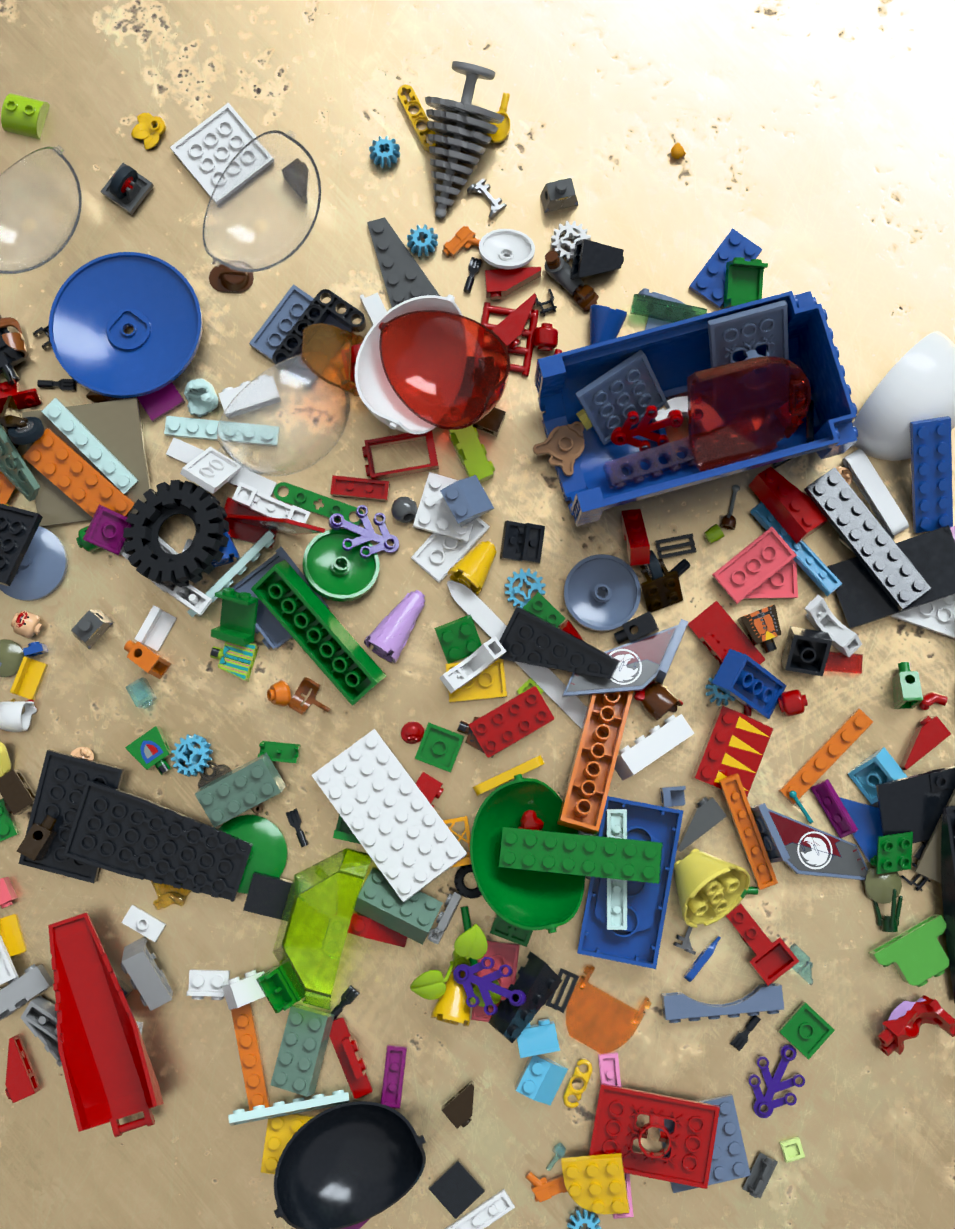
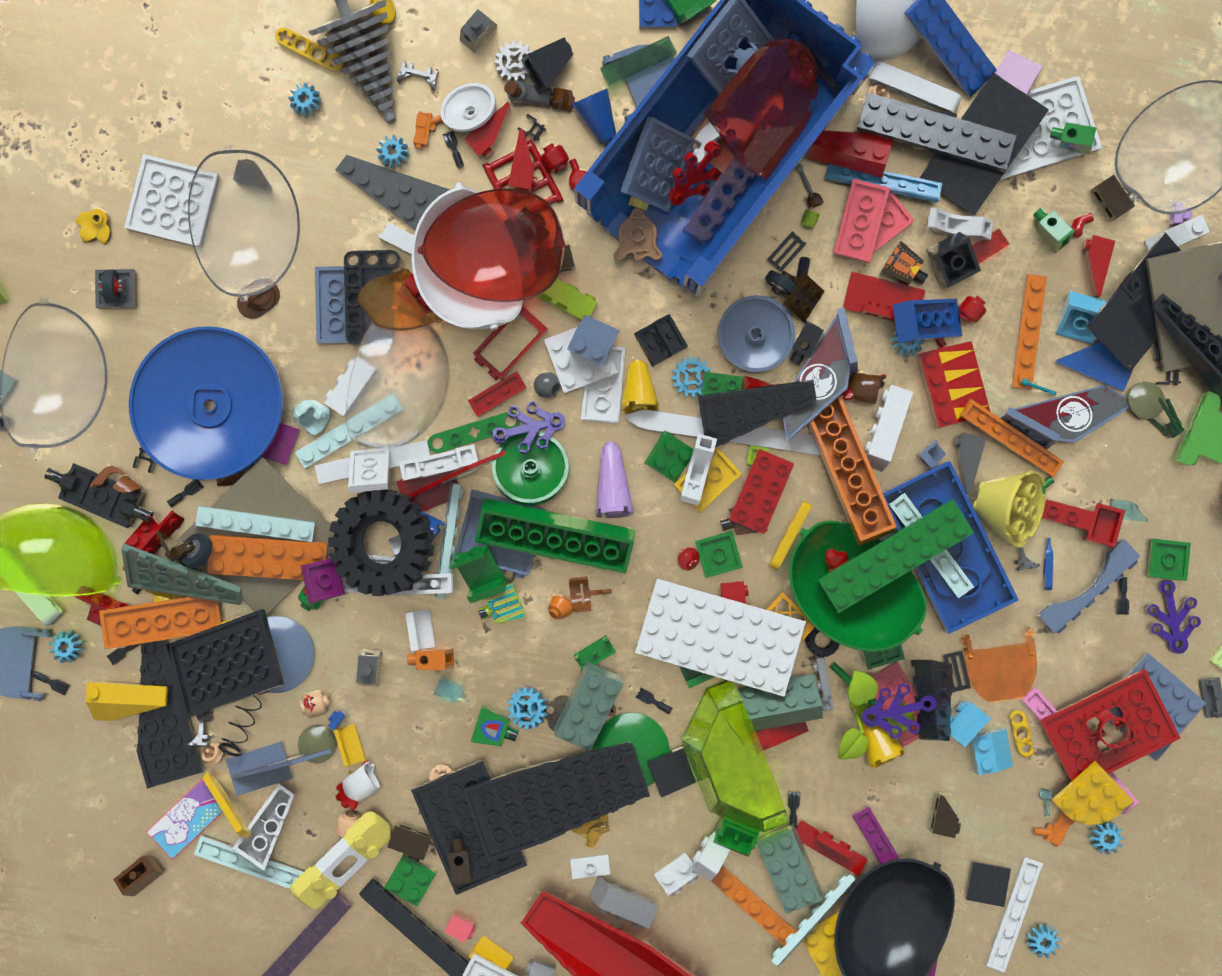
camera: 35 degrees left, 5 degrees up
red arch [621,509,650,566] -> none
magenta tile [811,779,858,838] -> none
green hinge [870,832,913,874] -> none

